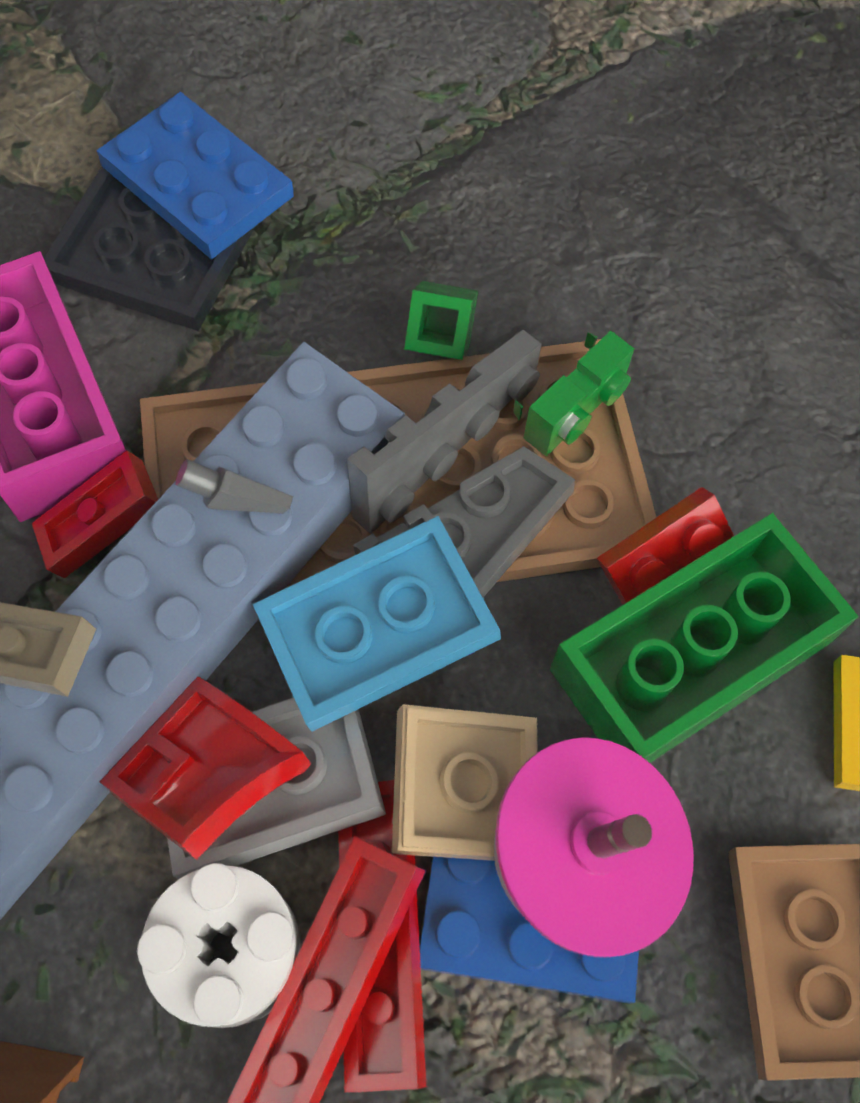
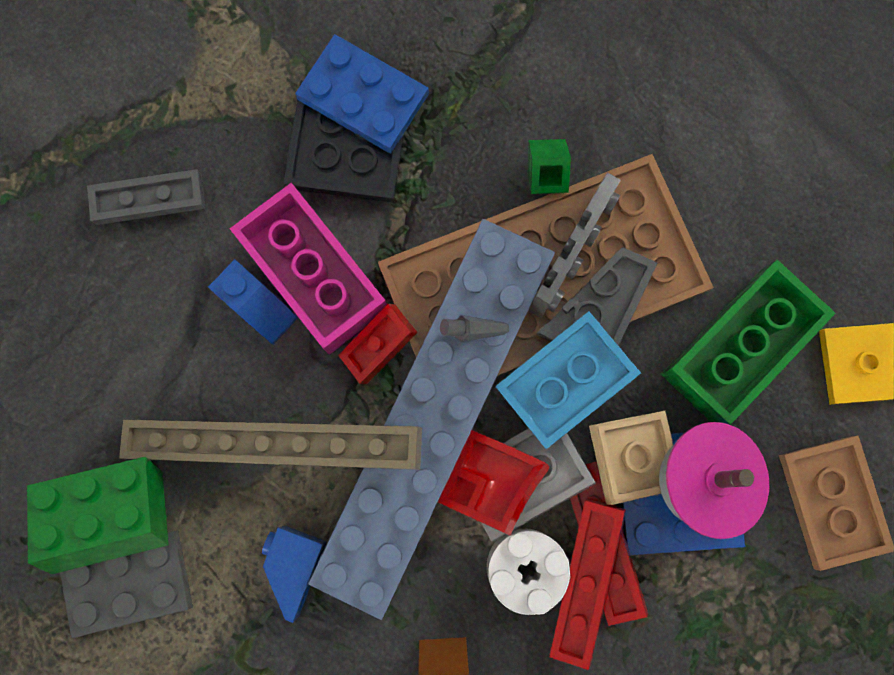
camera: 10 degrees left, 15 degrees up
green piece [513,331,635,457] -> none
red plate [596,487,734,605] -> none

